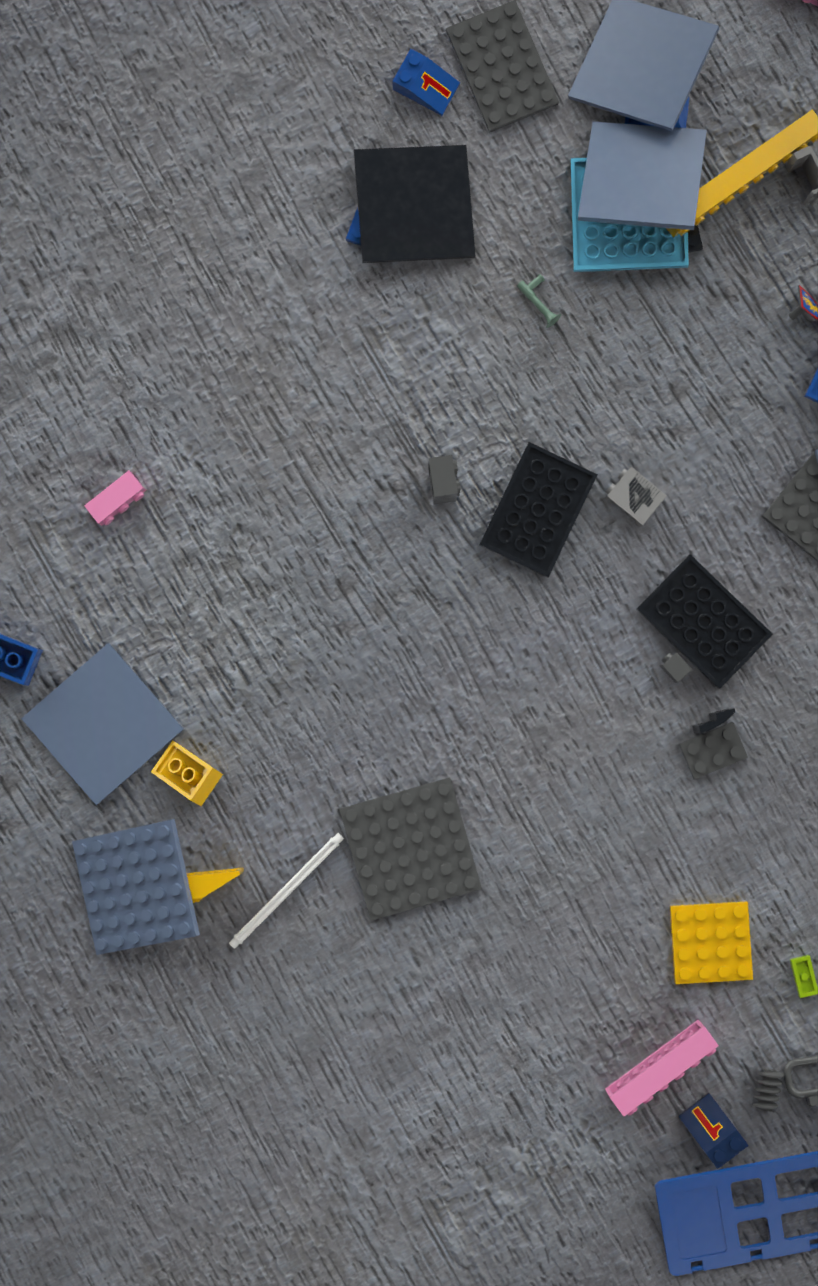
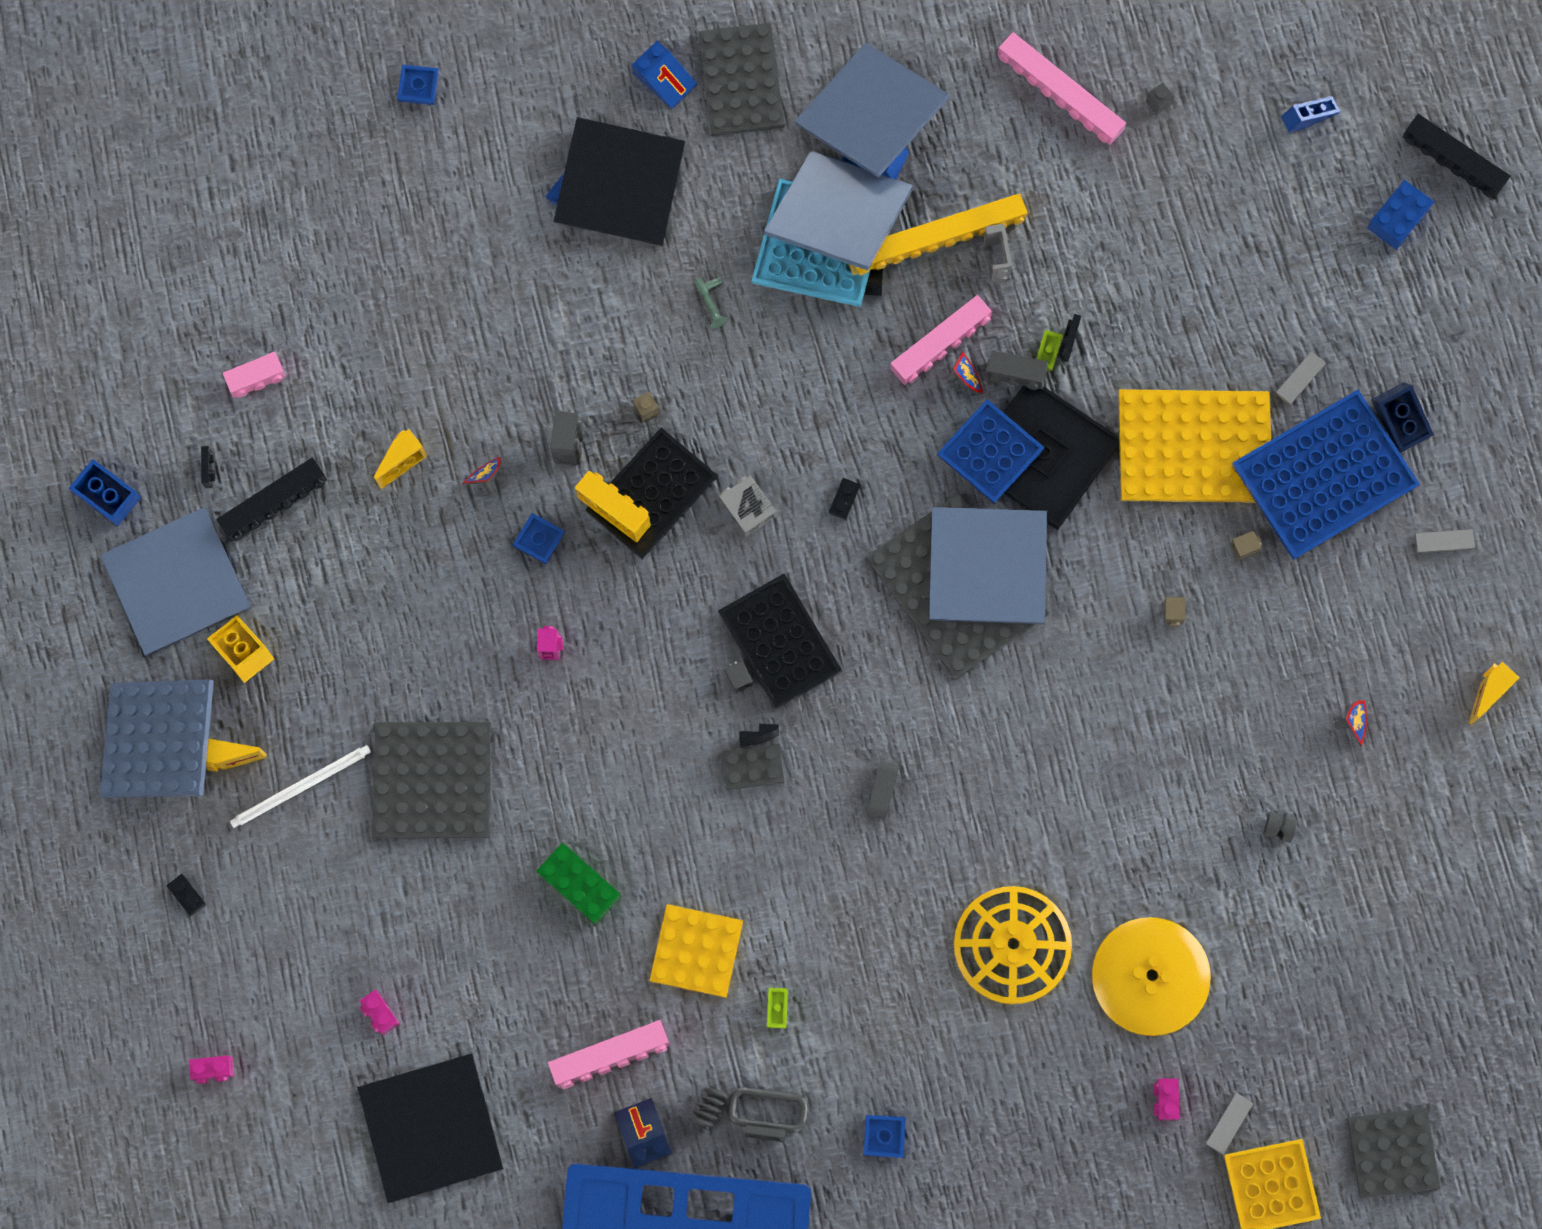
camera: 15 degrees right, 10 degrees down
none -> black plate [166,873,206,916]
none -> dark pink brick [189,1055,234,1084]
none -> black plate [201,446,215,488]
none -> black brick [216,457,327,542]
none -> black tile [357,1053,504,1204]
none -> dark pink brick [359,989,400,1035]
none -> yellow slope [374,429,427,489]
none -> blue plate [397,65,439,105]
none -> shield [462,457,502,495]
none -> blue plate [513,513,565,564]
none -> green piece [536,842,622,926]
none -> dark pink brick [537,626,563,660]
none -> yellow brick [575,471,651,543]
none -> dark tan brick [633,391,659,422]
none -> black plate [829,478,861,520]
none -> bright pink brick [890,295,992,385]

